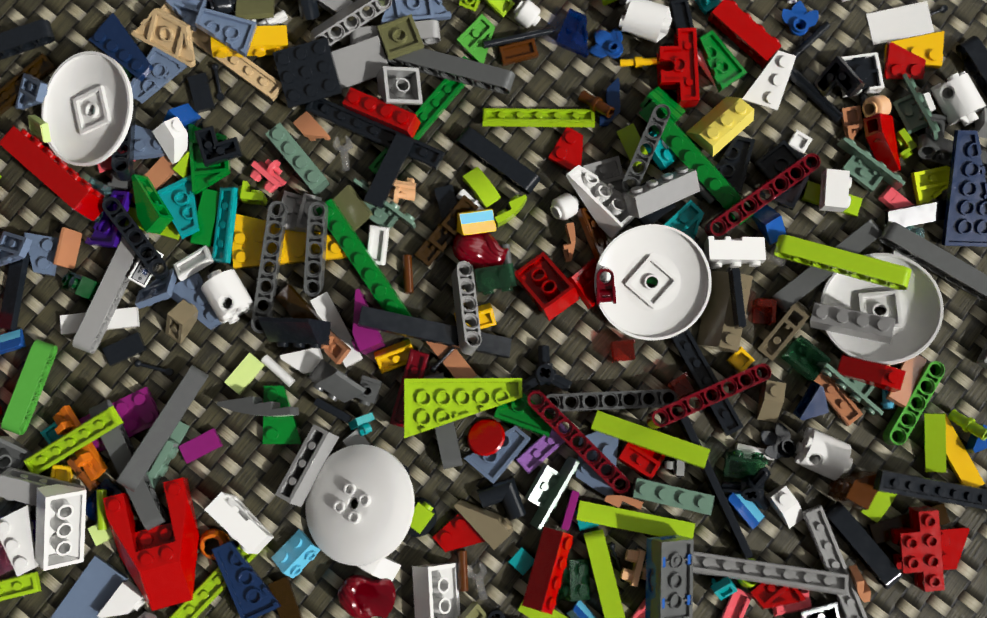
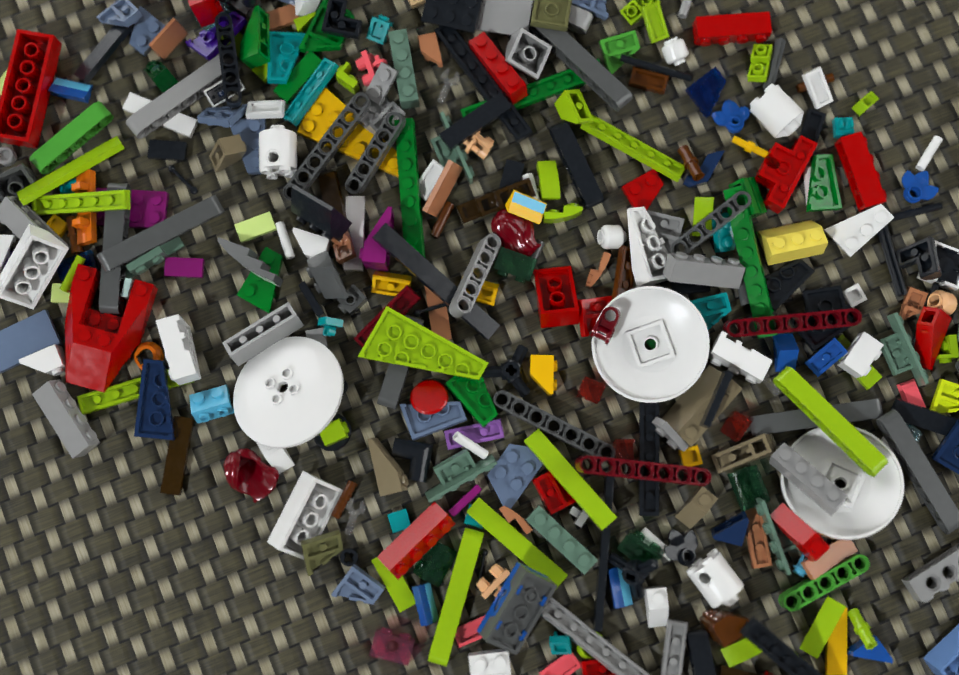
camera: 30 degrees right, 0 degrees up
olive tile [333,185,373,231] -> none
red wing [433,513,485,552] -> none
dark red beam [527,389,630,493] -> none
none -> lime tile [16,136,124,206]
none -> light aqua tile [121,278,134,300]
none -> light grey plate [365,62,399,105]
none -> teal bracket [366,14,393,45]
none -> nougat tile [422,160,463,218]
none -> white piece [452,431,489,459]
none -> yellow slope [529,355,557,396]
none -> lime slope [554,89,594,124]
none -> light grey plate [652,417,689,452]
none -> blue plate [804,337,848,377]

